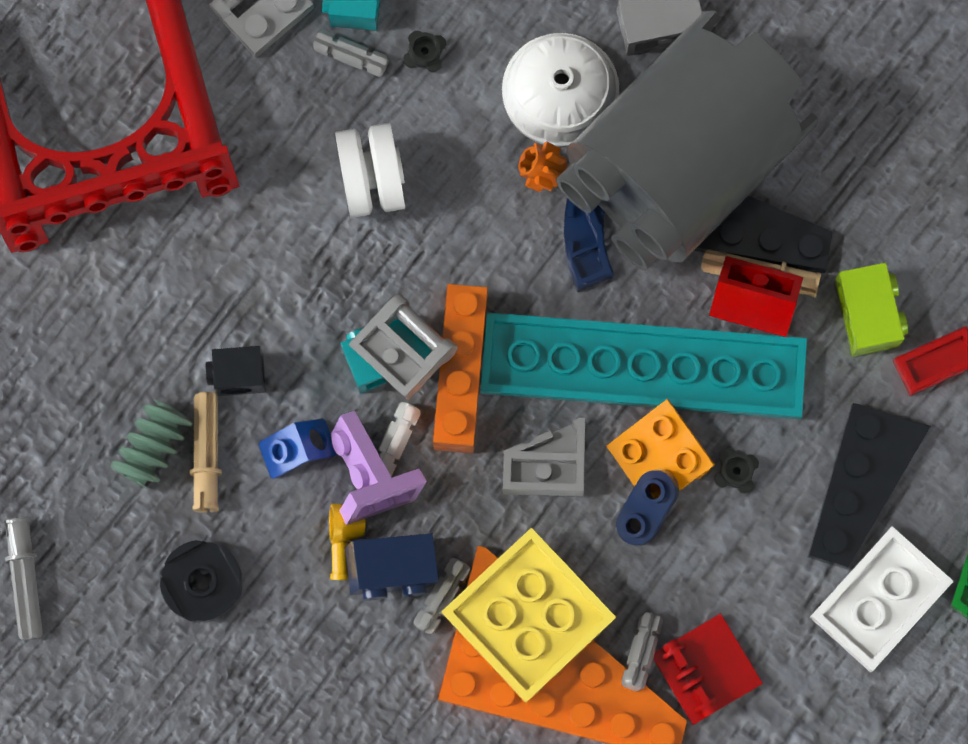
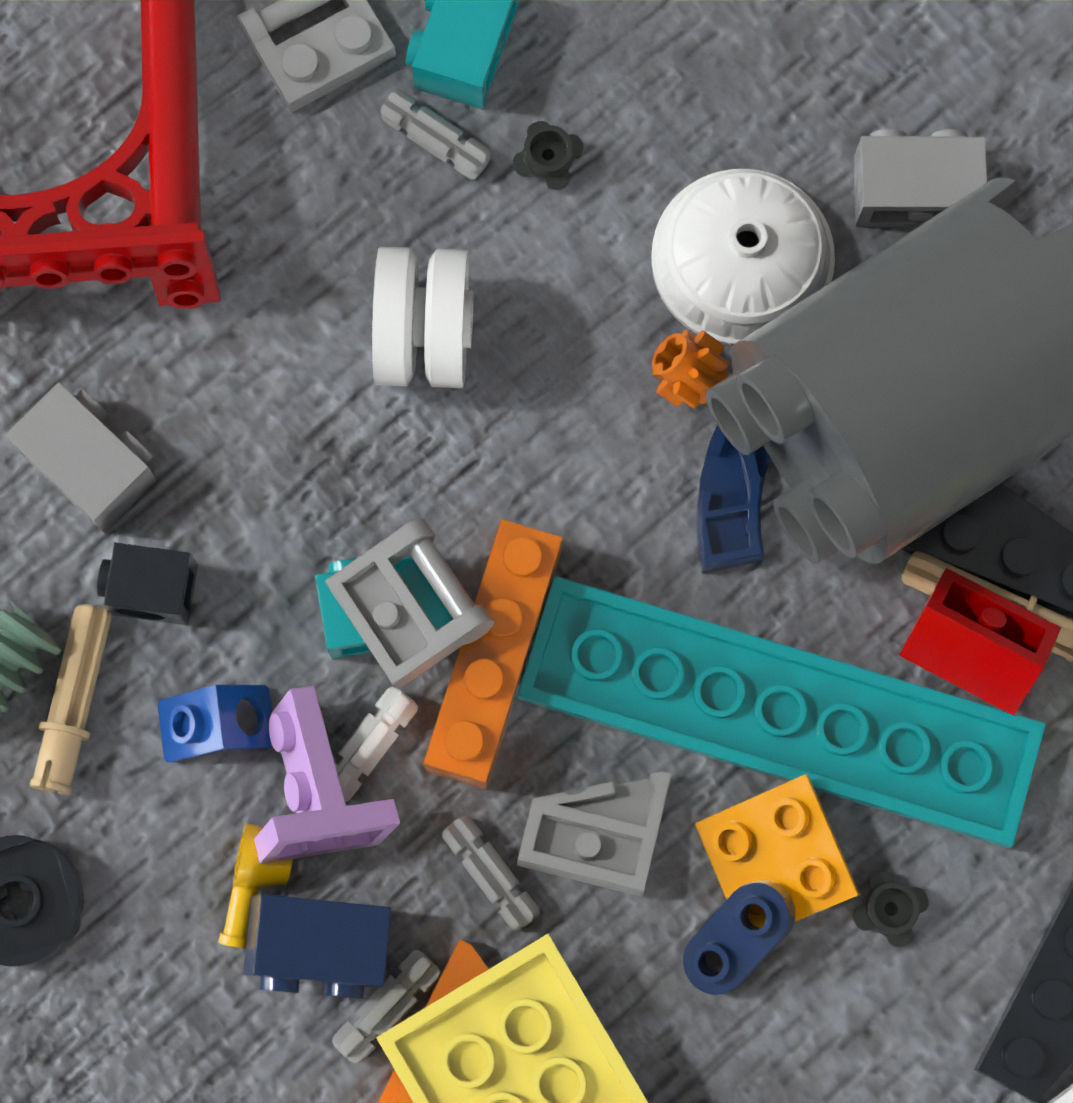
camera: 10 degrees right, 0 degrees up
none -> light grey brick [4,382,157,534]
none -> light grey axle [442,815,540,931]

